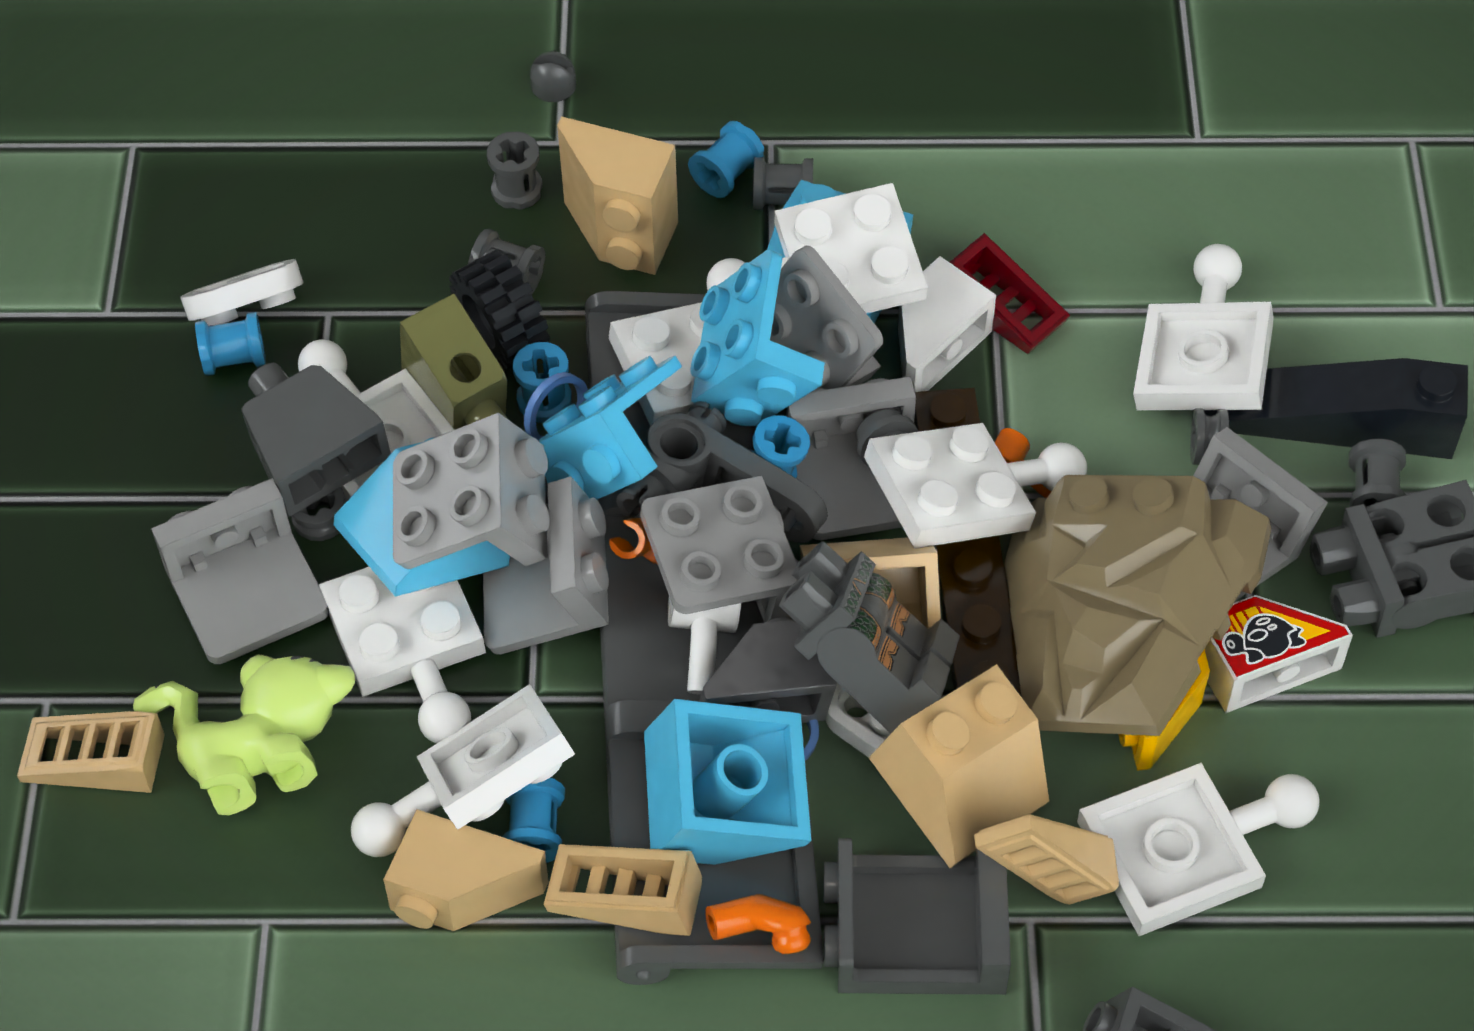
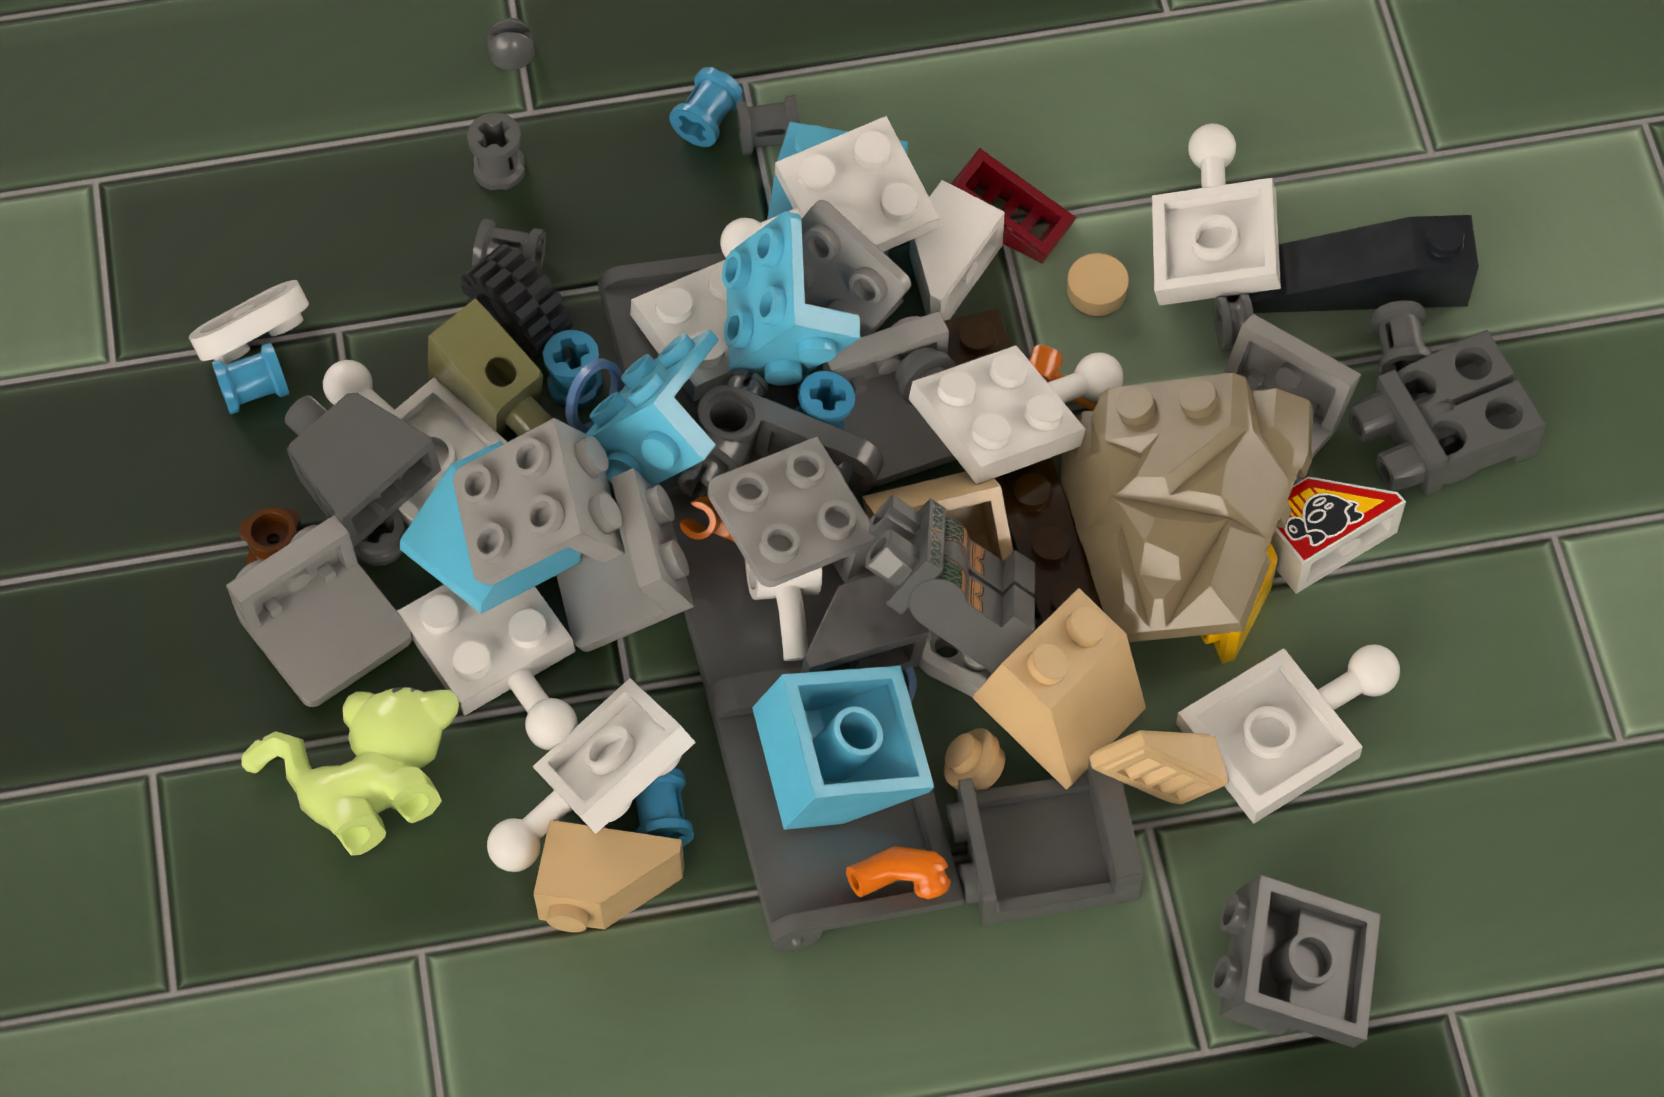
camera: 10 degrees left, 5 degrees up
tan slope [17,711,165,793] -> none
tan slope [544,844,702,936] -> none
tan slope [557,116,678,275] -> none
none -> reddish brown plate [238,507,301,565]
none -> tan plate [944,728,1006,791]
none -> tan tile [1067,253,1129,316]

